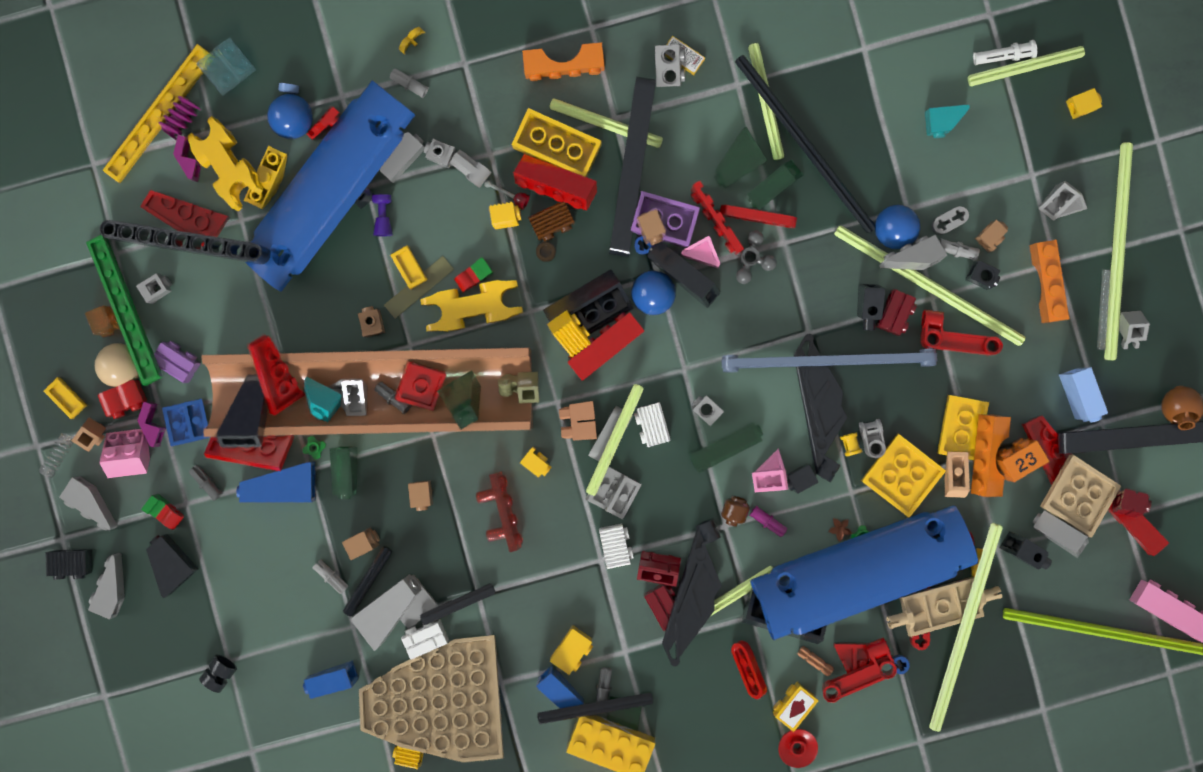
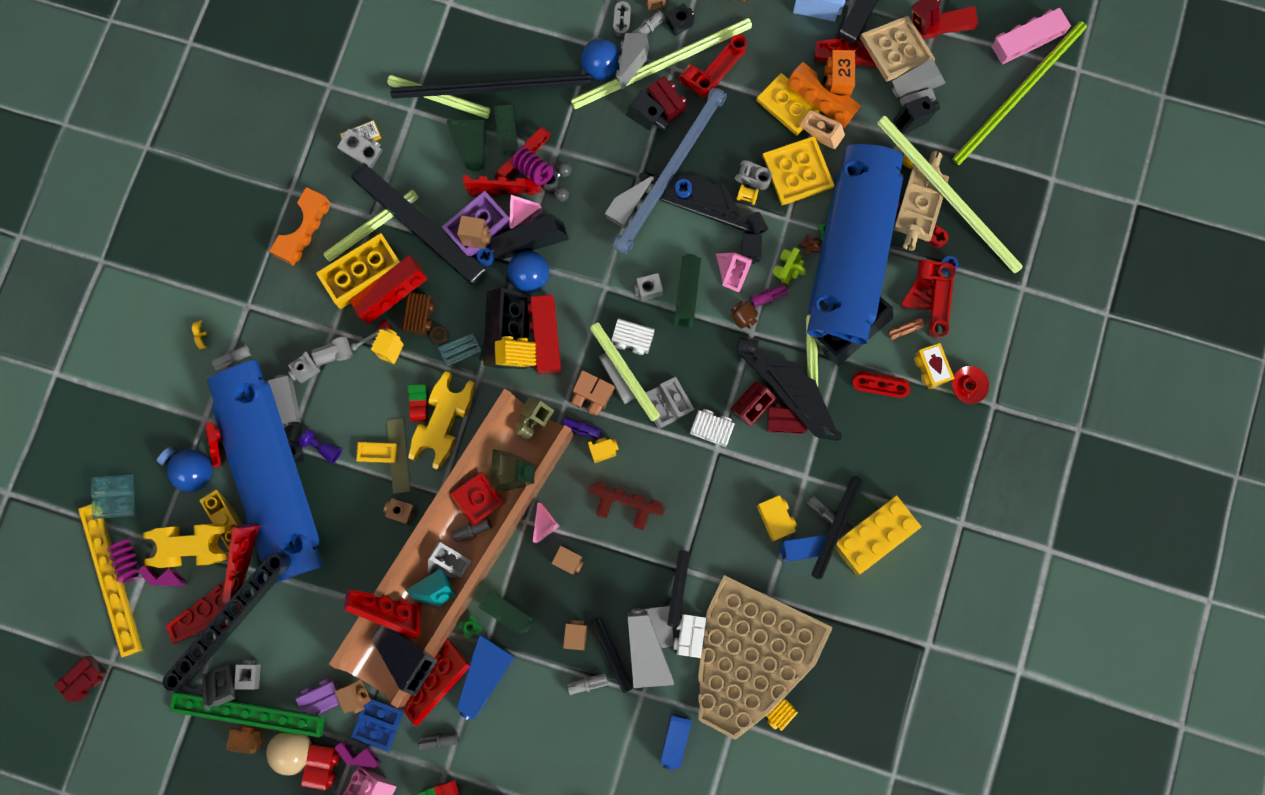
camera: 55 degrees left, 10 degrees down
none -> dark red brick [54,656,107,702]
none -> dark grey plate [202,663,235,710]
none -> red wing [222,523,260,603]
none -> medium nougat brick [335,679,371,714]
none -> clear light blue tile [438,333,481,366]
none -> magenta piece [512,147,554,185]
none -> bright pink slope [533,503,559,543]
none -> dark purple pin [562,416,602,440]
none -> light grey slope [605,176,654,229]
none -> blue bush [675,179,692,198]
none -> lime hips [772,247,807,286]
none -> light grey beam [900,89,936,107]

